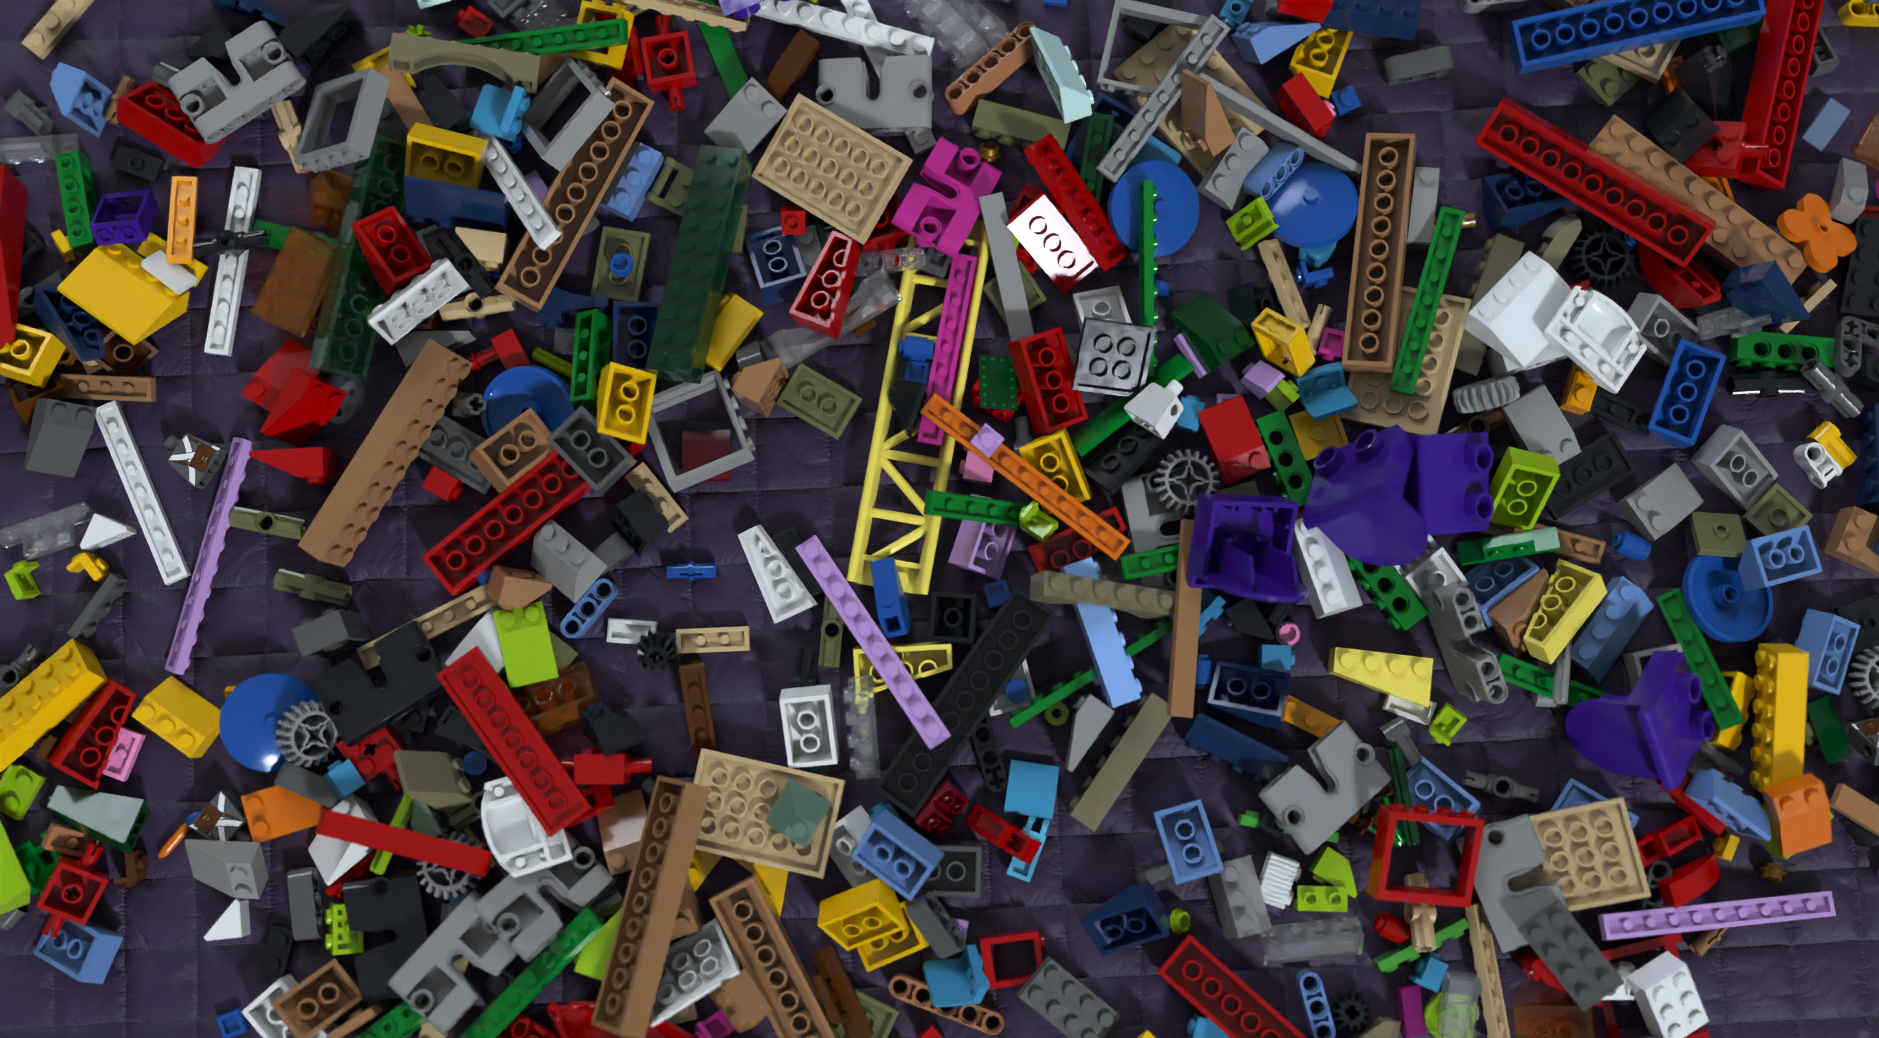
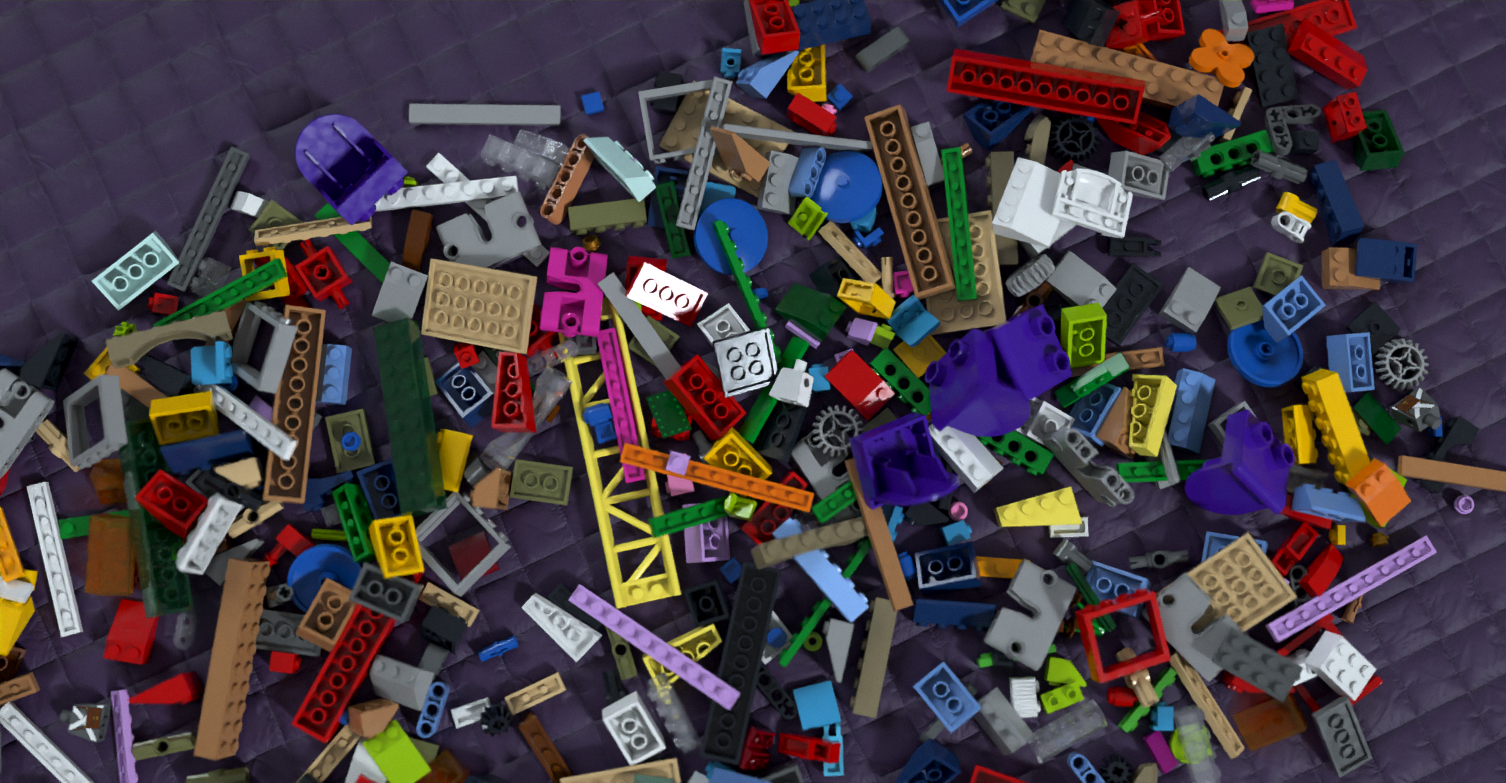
camera: 25 degrees left, 0 degrees up
black pin [193,229,270,257] -> none
red slope [260,367,347,447] -> none
olive plate [644,156,705,218] -> none
blue slope [870,557,913,638] -> none
black slope [889,379,927,437] -> none
red plate [1023,133,1131,272] -> none
lime plate [1170,909,1190,934] -> none
lime bracket [1429,702,1467,746] -> none
light orange brick [1558,362,1598,415] -> none
blue slope [1647,338,1727,449] -> none
green tile [1655,588,1746,731] -> none
light grey slope [1690,424,1779,511] -> none

